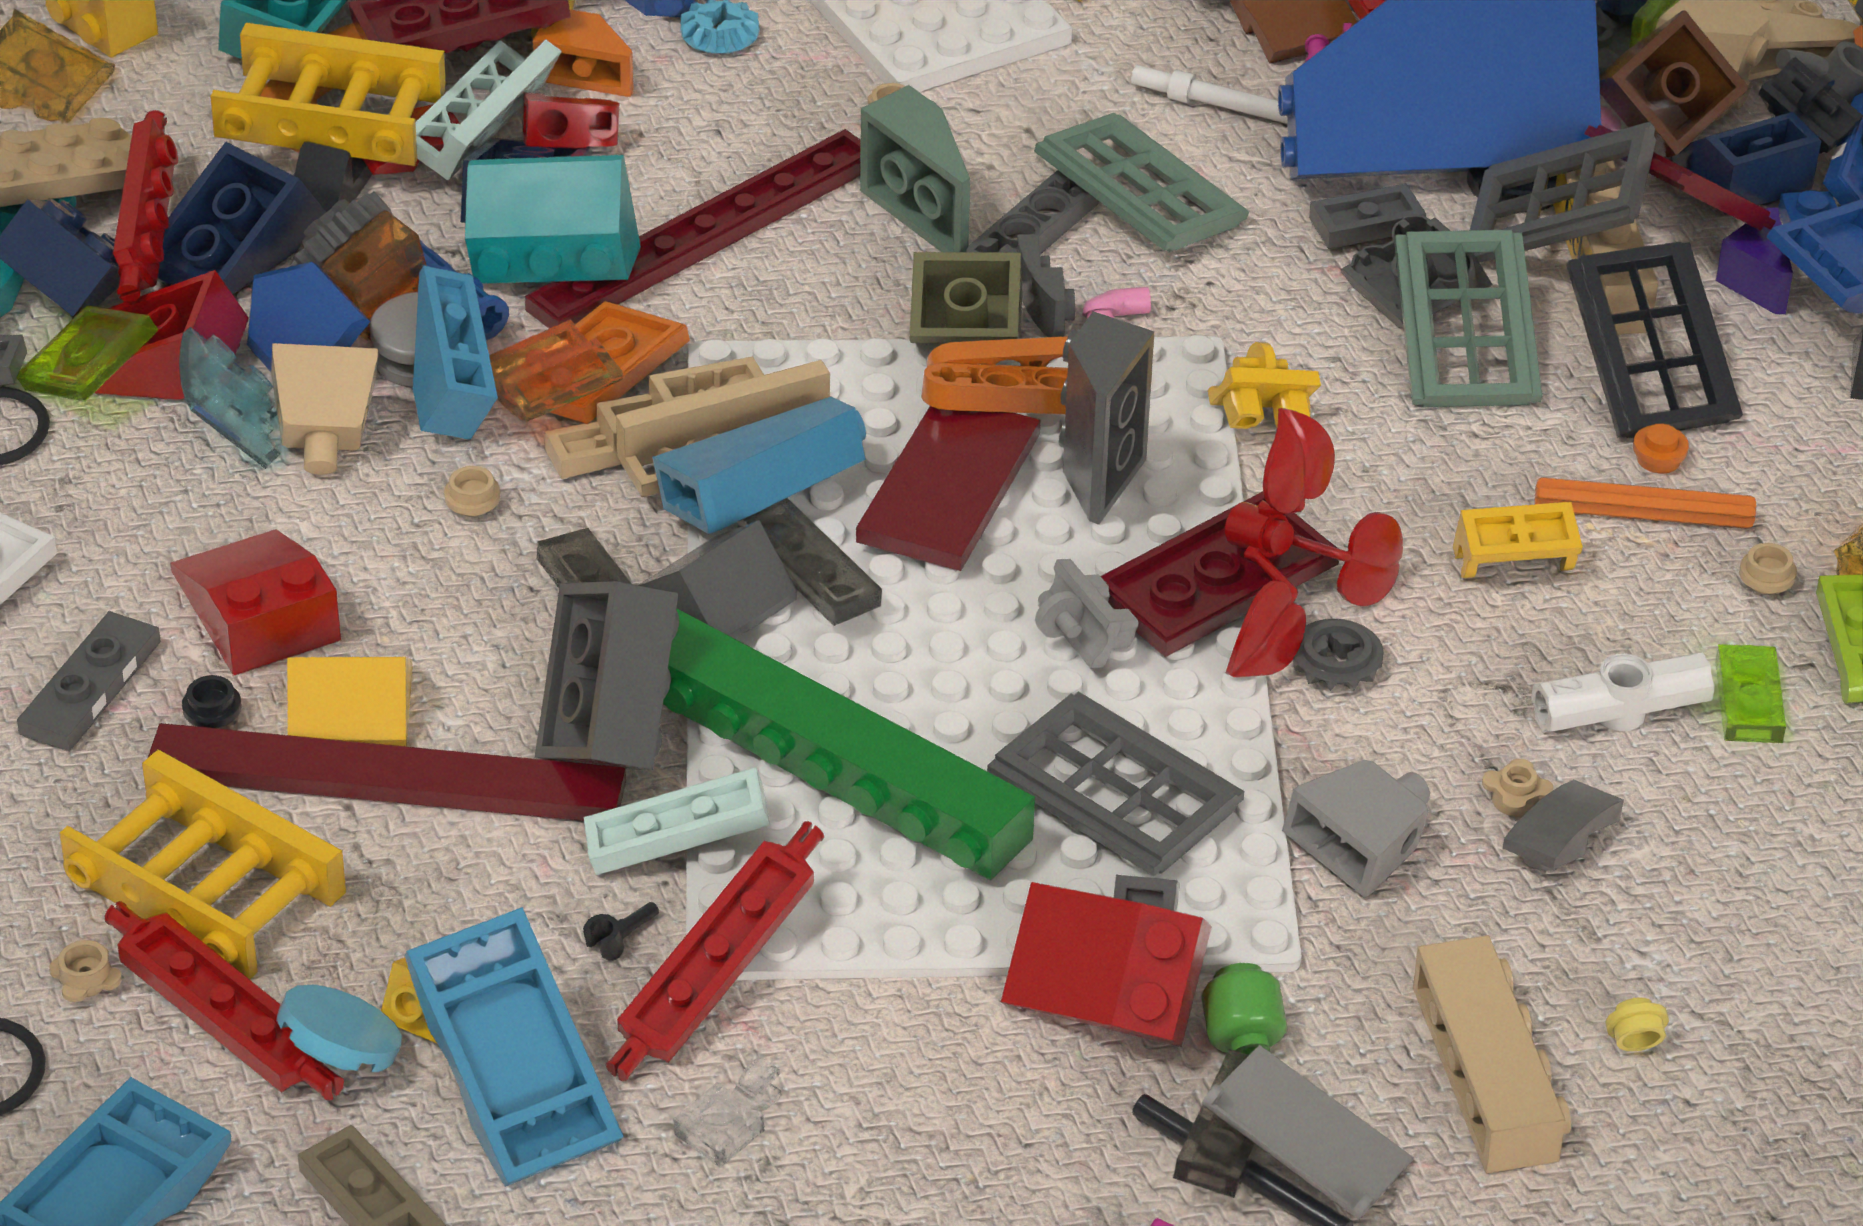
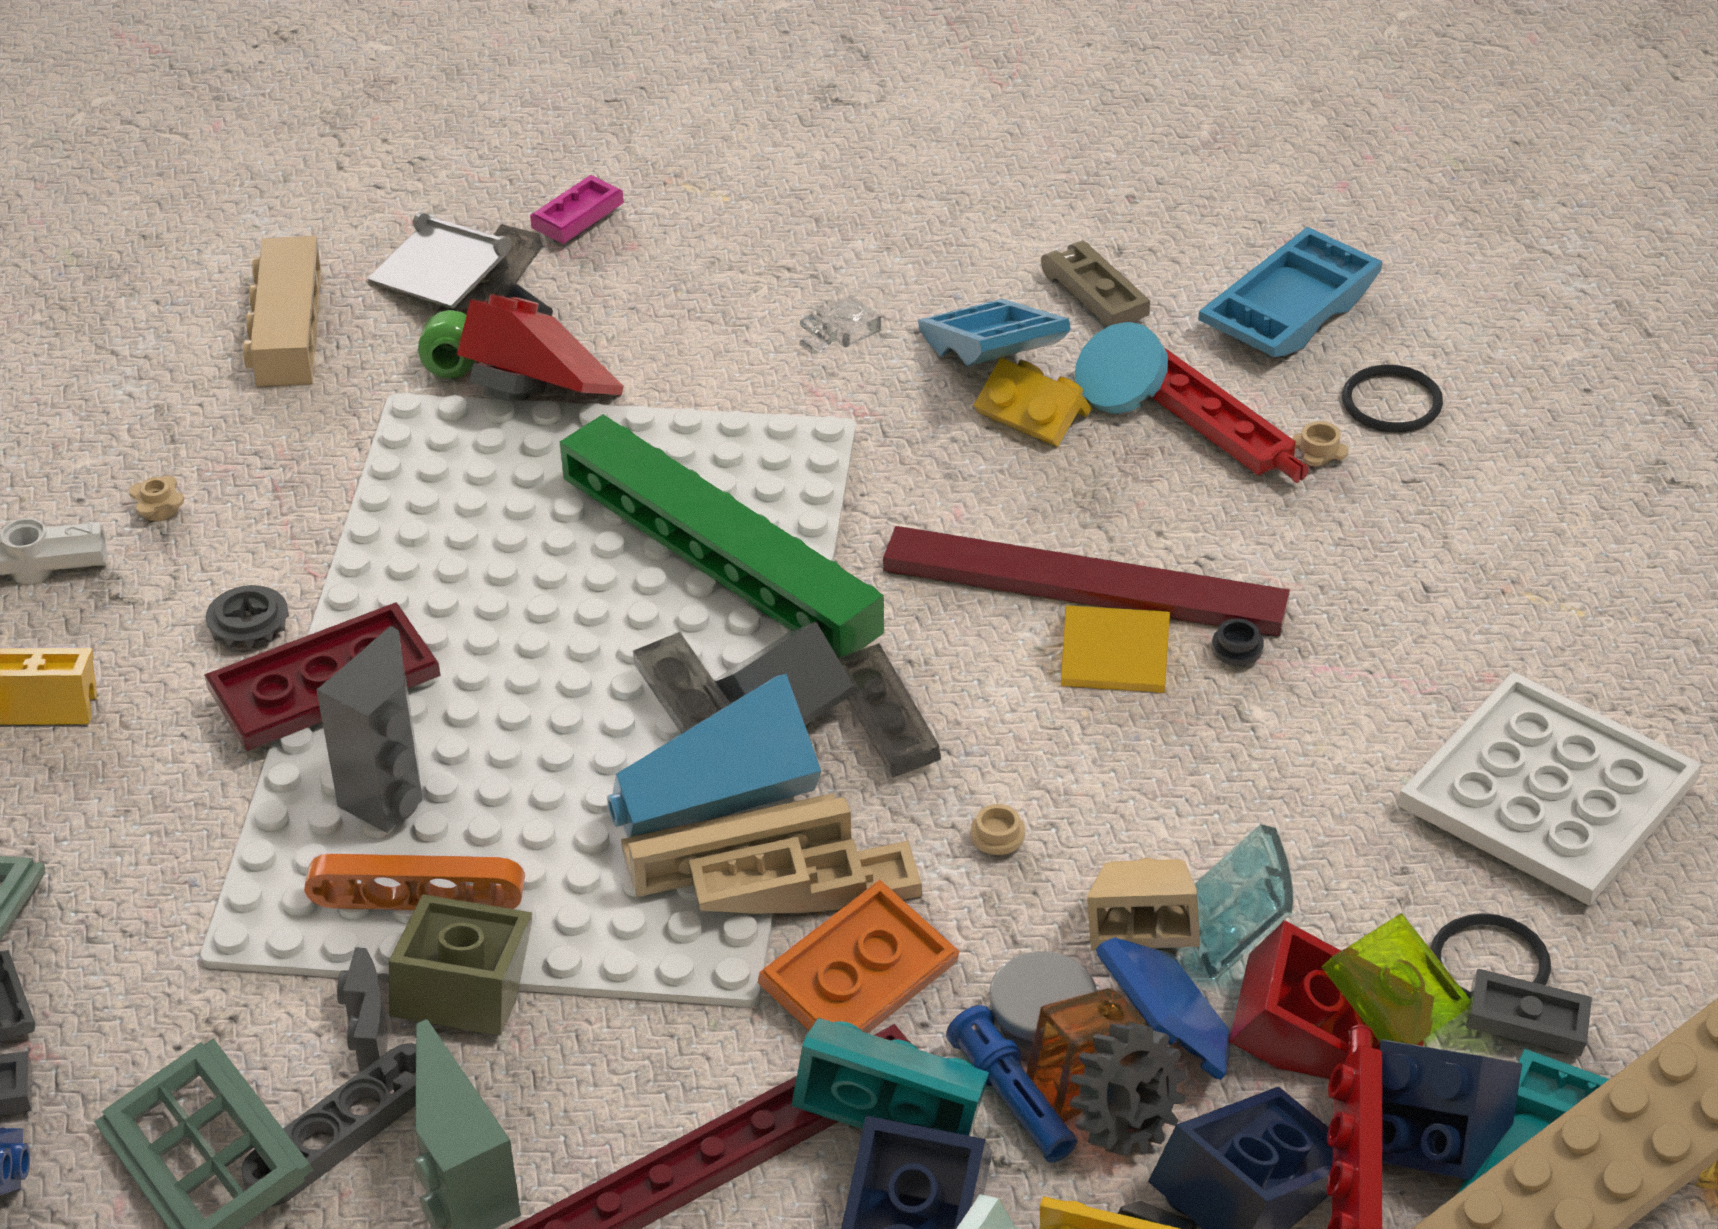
camera: 170 degrees left, 0 degrees up
dark grey plate [17,611,161,752] -> none
yellow fence [59,750,346,979] -> none
red slope [170,529,341,676] -> none
dark azure slope [413,266,498,440] -> none
clear orange slope [489,319,623,422] -> none
dark grey slope [534,581,679,770] -> none
light aqua plate [583,767,770,875] -> none
black hand [583,902,659,961] -> none
red plate [605,821,824,1082] -> none
dark red tile [856,406,1041,571] -> none
orange beam [921,363,1068,414] -> none
dark grey piece [987,691,1245,876] -> none
light grey hips [1035,559,1138,668] -> none
bright pink arm [1082,287,1151,319] -> none
yellow hips [1207,342,1321,429] -> none
red plant [1225,408,1403,677] -> none
light grey torso [1282,760,1430,898] -> none
flat silver slope [1502,779,1624,871] -> none
light yellow plate [1605,997,1669,1051] -> none

